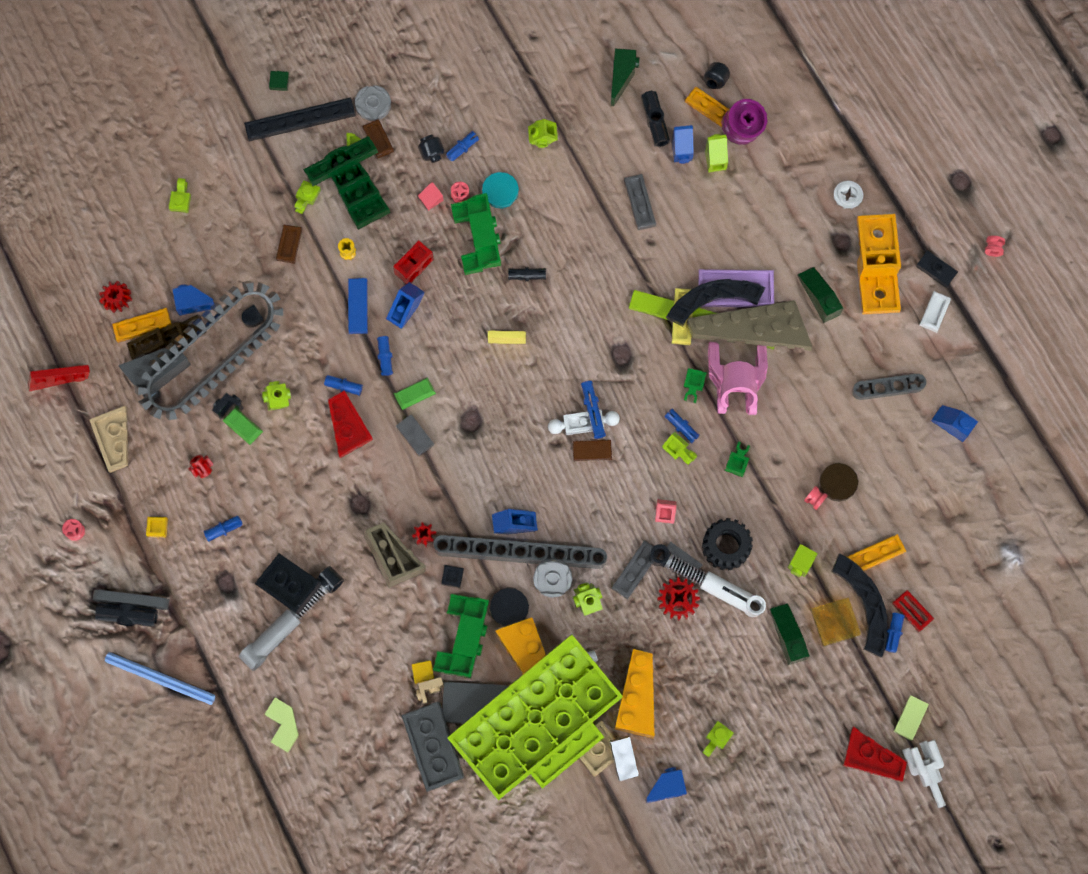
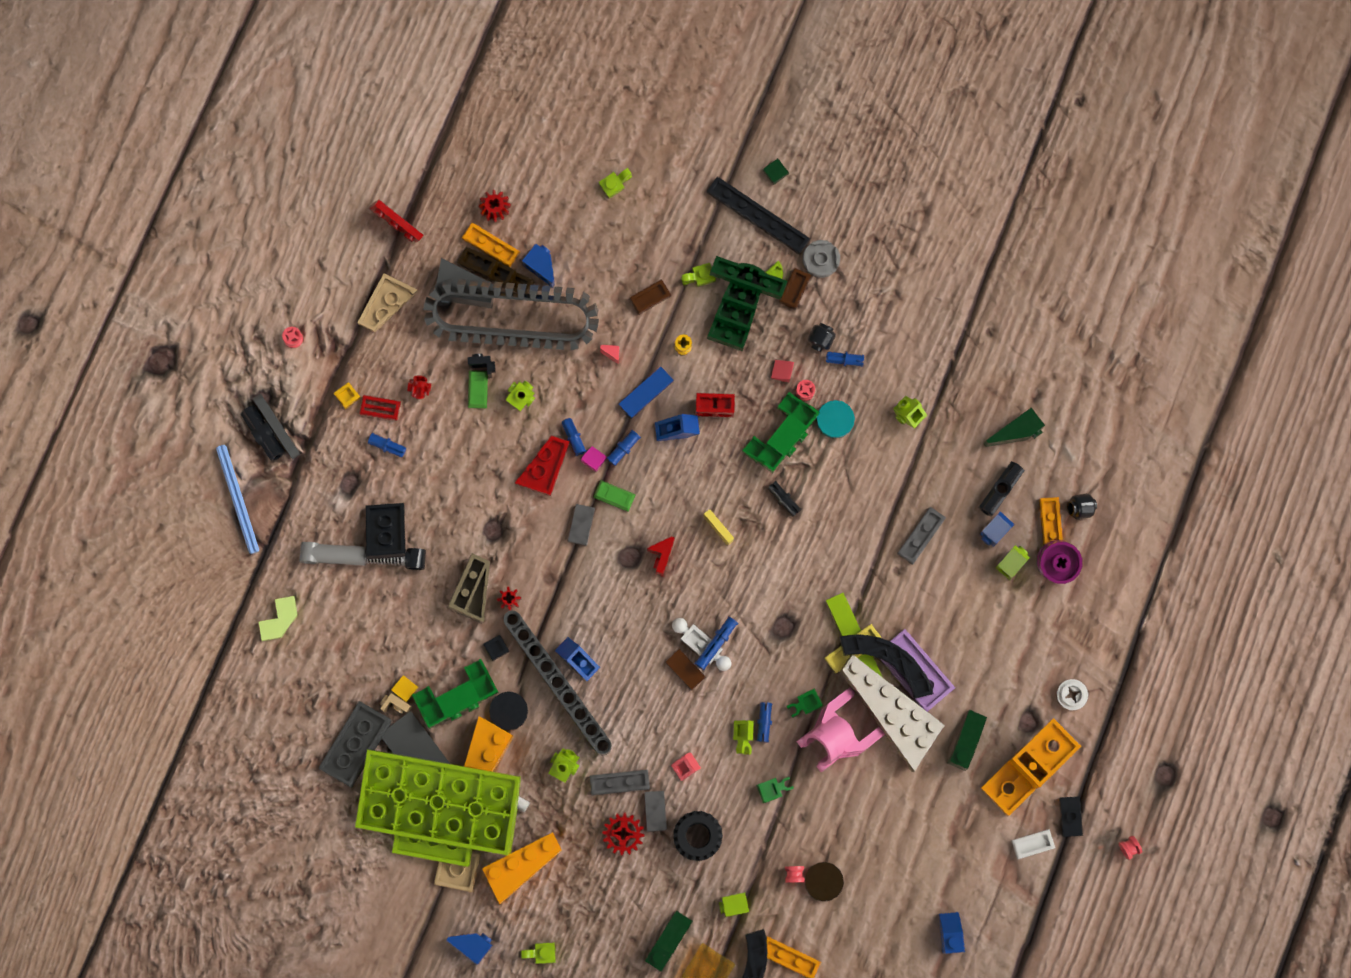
camera: 45 degrees right, 5 degrees up
black tile [242,305,264,328] -> none
light grey tile [533,559,573,598] -> none
tile [609,736,639,781] -> none
piece [648,544,766,617] -> none
dark grey beam [852,374,926,400] -> none
none -> red tile [360,395,401,421]
none -> dark pink slope [581,446,607,472]
none -> coral slope [600,345,620,364]
none -> red slope [647,536,675,576]

